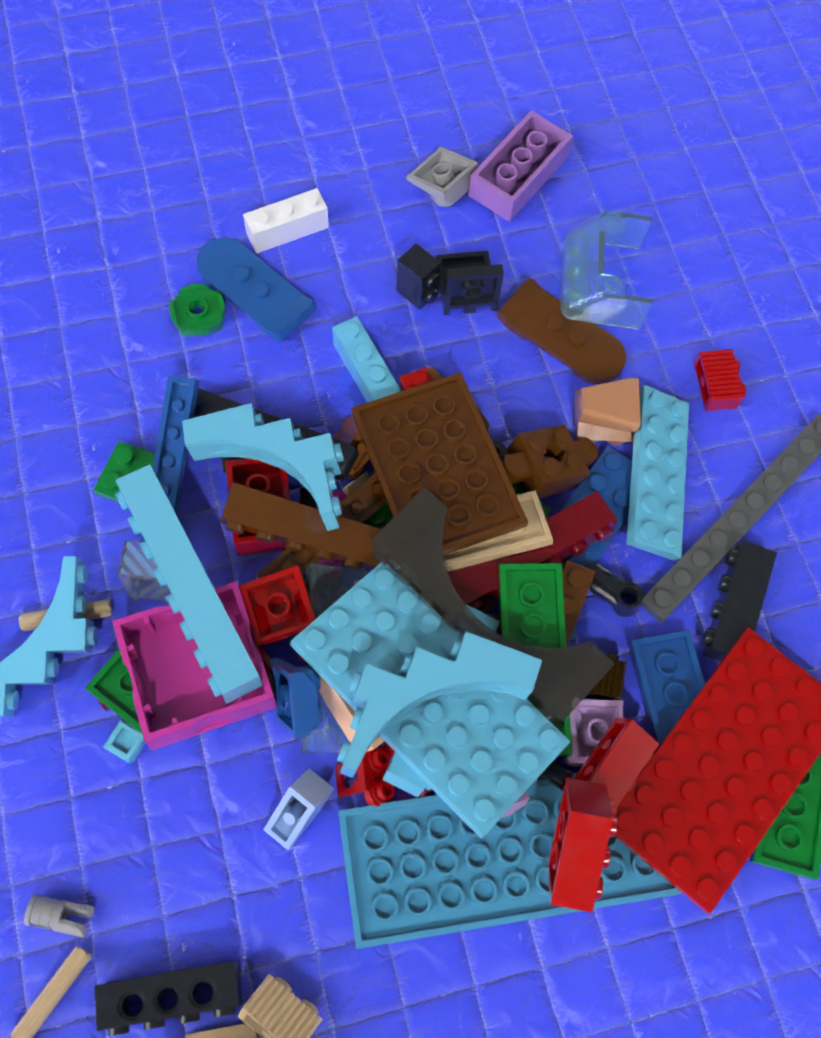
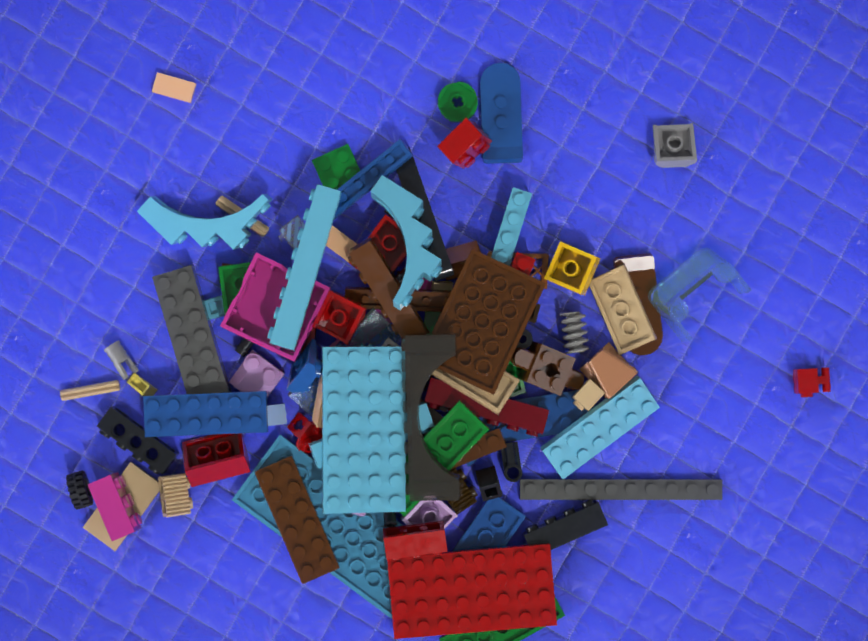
camera: 50 degrees right, 20 degrees up
white brick [243,188,329,254] -> none
medium azure arch [337,631,542,778] -> none
black brick [396,243,441,310] -> none
black bracket [435,251,504,316] -> none
medium lavender brick [468,111,573,222] -> none
red brick [547,778,617,912] -> none
red brick [694,349,746,412] -> none
none -> light yellow piece [127,373,157,396]
none -> blue plate [143,391,268,437]
none -> dark grey brick [152,265,232,394]
none -> red slope [182,433,251,487]
none -> lavender slope [229,350,285,398]
none -> black pin [235,338,254,357]
none -> reddish brown plate [255,456,340,584]
none -> light nougat tile [326,225,357,263]
none -> red brick [437,118,492,169]
none -> black brick [475,466,503,502]
none -> yellow brick [544,241,601,296]
none -> light grey piece [560,312,589,354]
none -> tan brick [572,379,605,411]
none -> tan tile [589,265,657,355]
none -> red brick [793,367,831,397]

